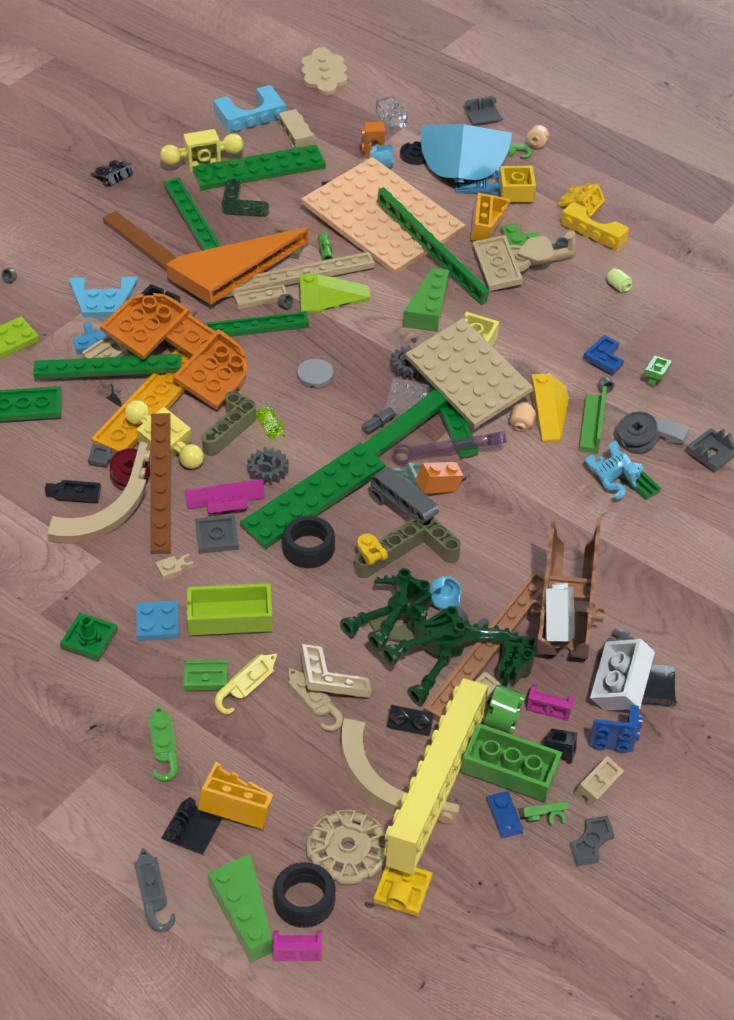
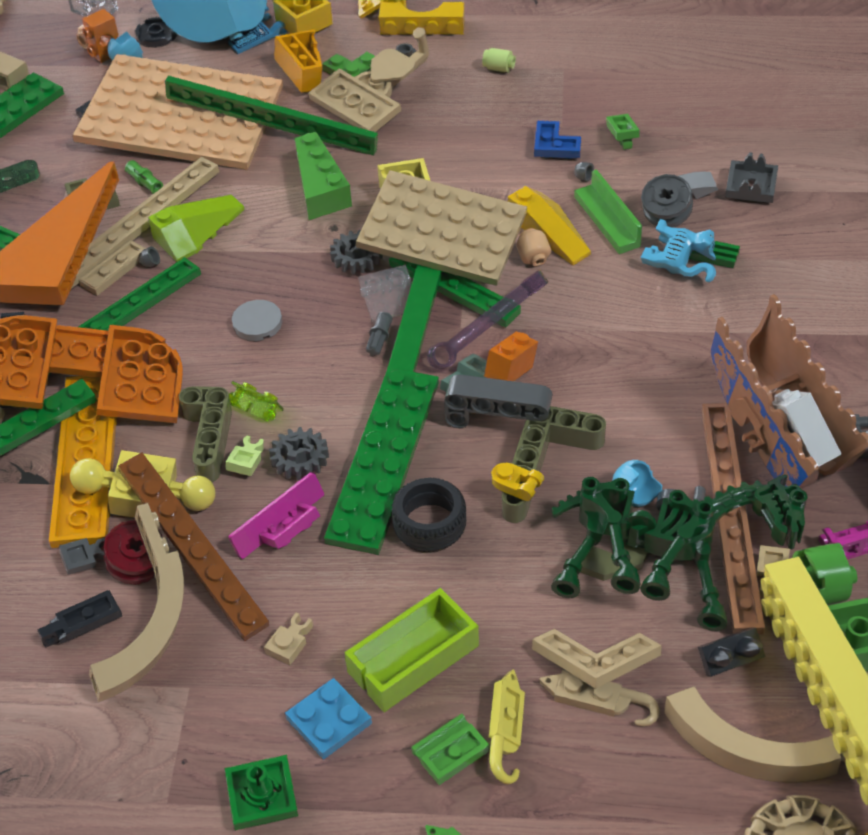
camera: 30 degrees left, 0 degrees up
dark grey tile [195,515,239,554] -> none
none -> yellowish green plate [226,435,264,476]

